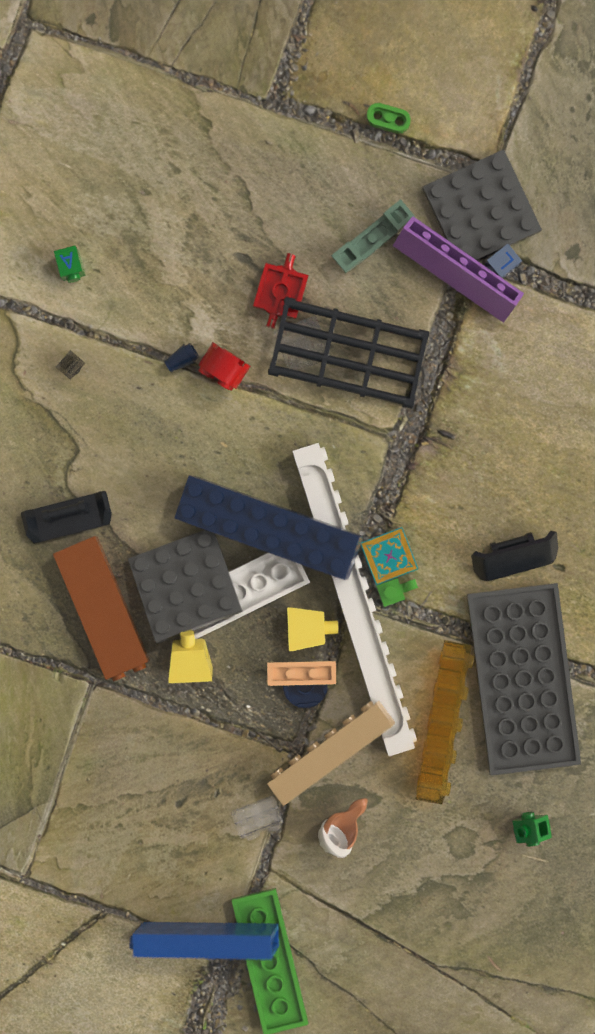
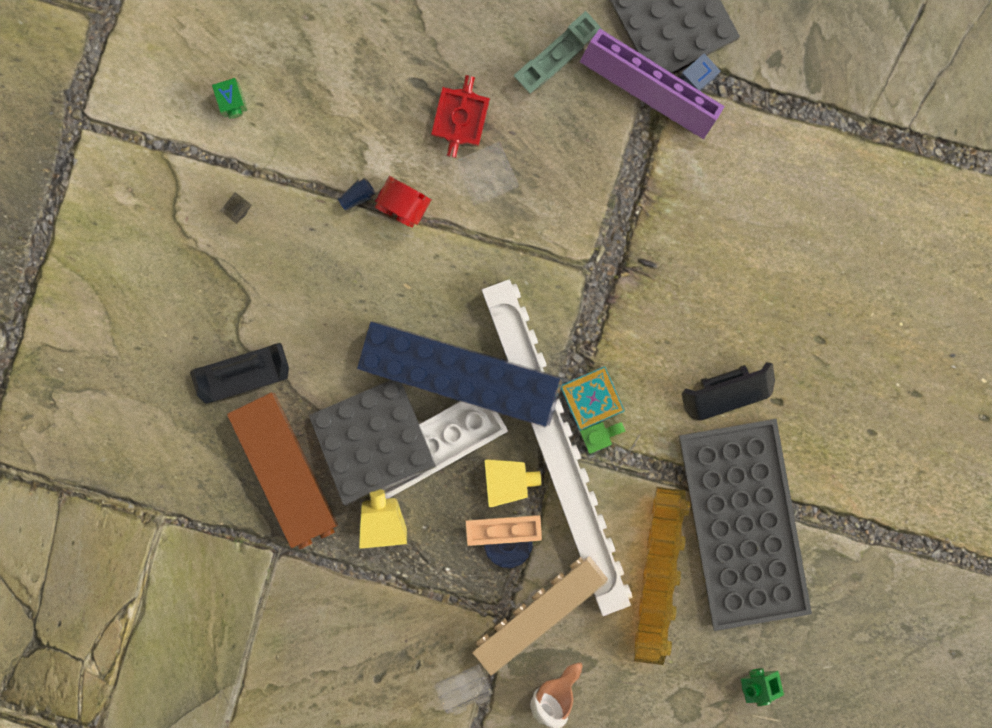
camera: 10 degrees left, 0 degrees up
black door [268,297,429,409] -> none

